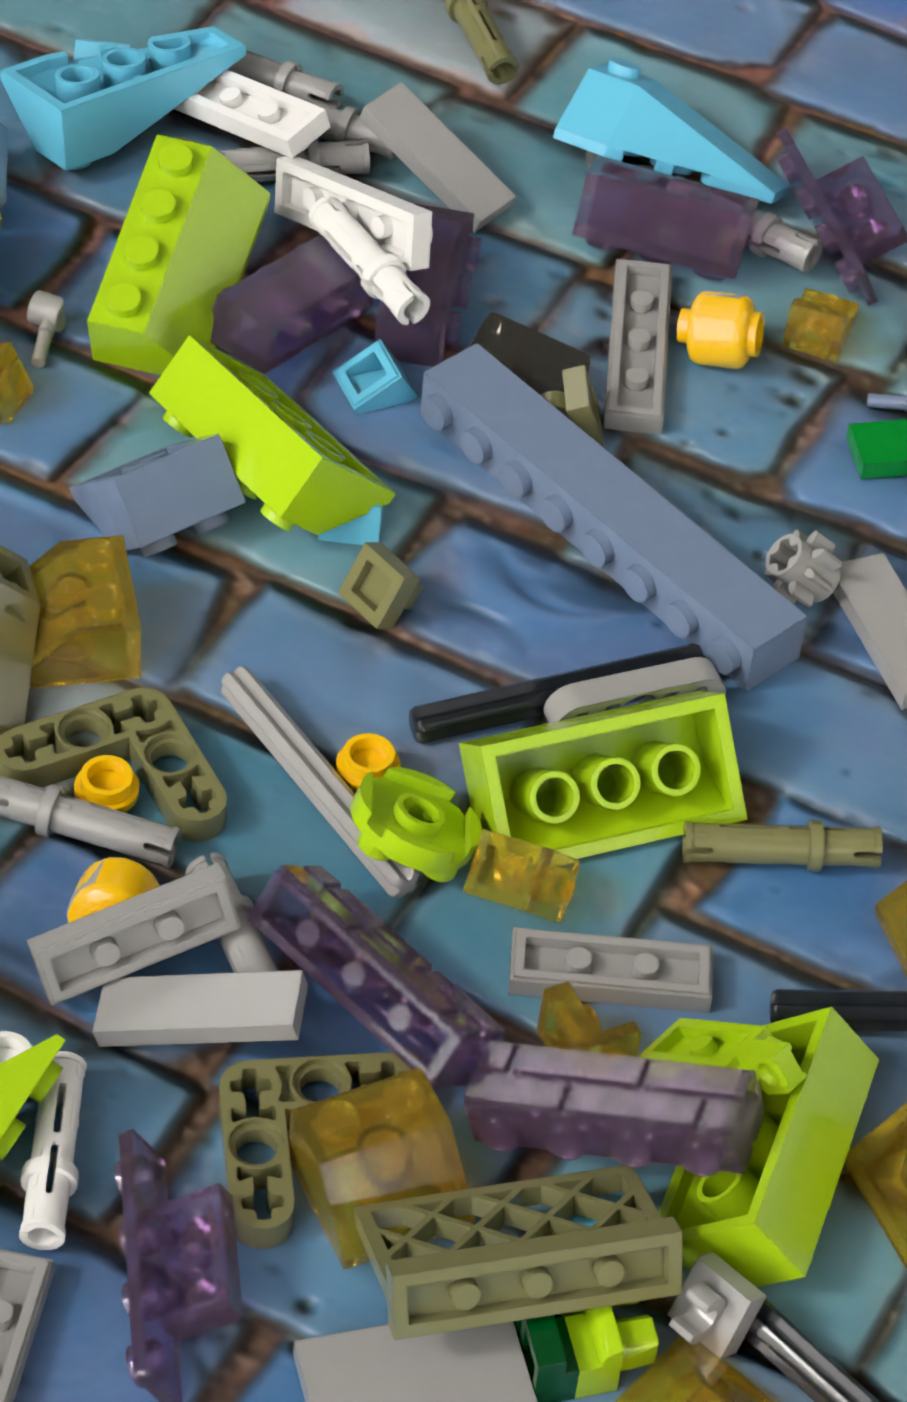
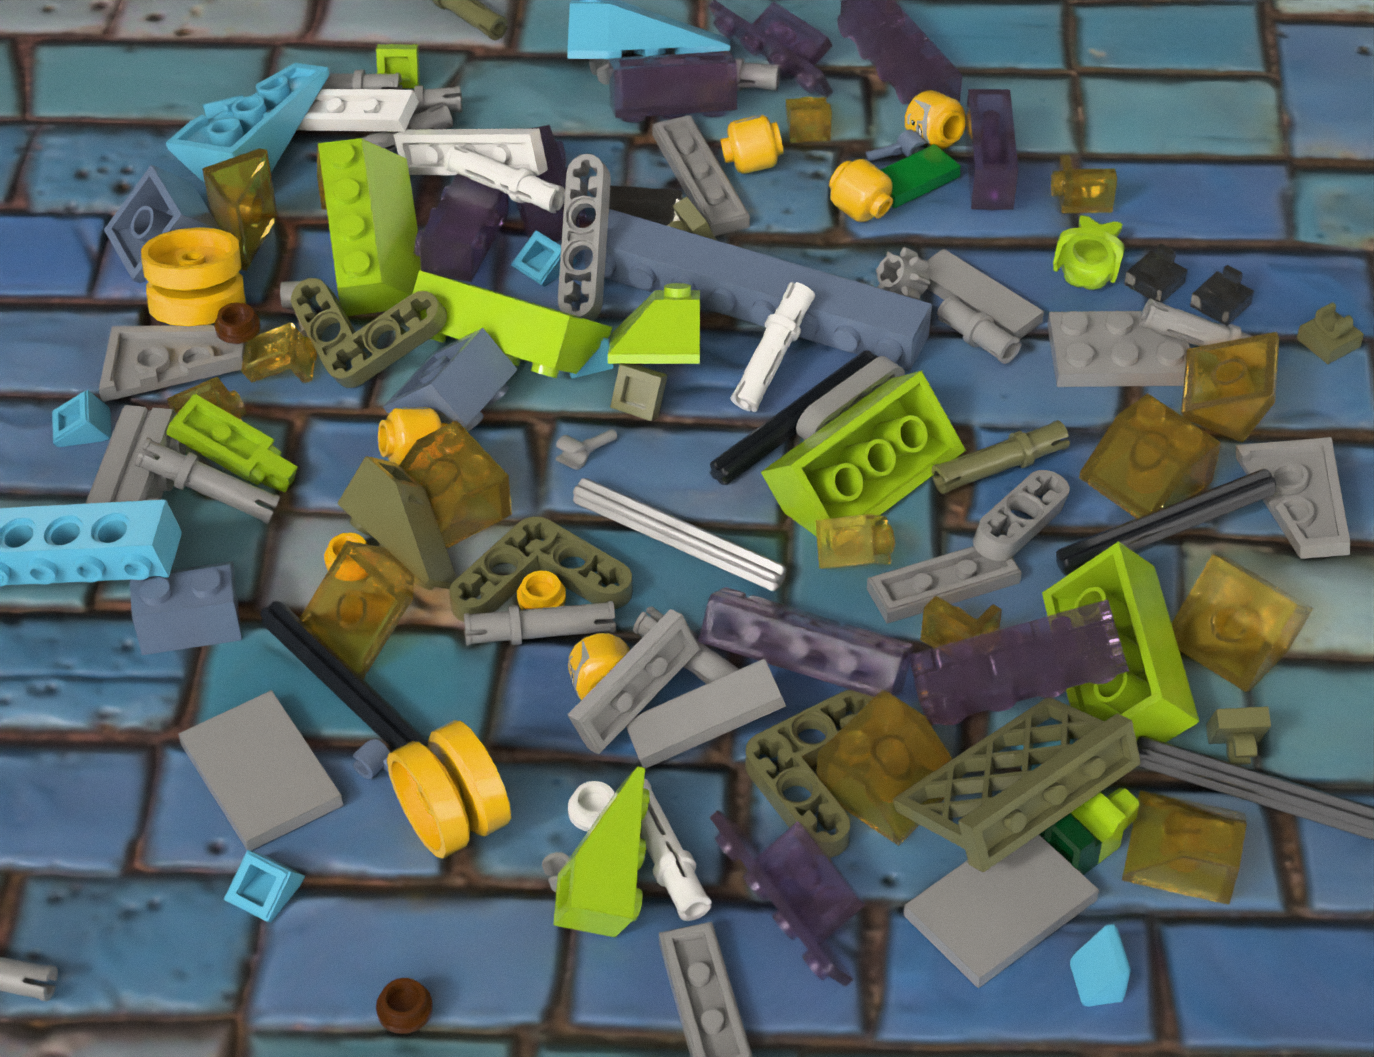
camera: 20 degrees left, 0 degrees up
yellow plate [336,733,401,792] -> none
lime plate [350,767,482,882] -> none
light grey tile [359,82,516,233] -> none
lime hinge [636,1018,807,1095] -> none
light grey tile [667,1252,767,1359] -> none
none -> clear yellow slope [202,148,278,271]
none -> olive beam [291,278,447,388]
none -> lime tile [376,44,420,88]
none -> yellow head [378,407,450,468]
none -> light grey hand [555,429,617,470]
none -> light grey beam [558,154,611,321]
none -> lime slope [608,283,700,364]
none -> white pin [731,282,815,412]
none -> yellow head [829,159,893,222]
none -> light grey pin [937,296,1021,364]
none -> light grey beam [973,470,1070,561]
none -> olive tile [1206,707,1271,765]

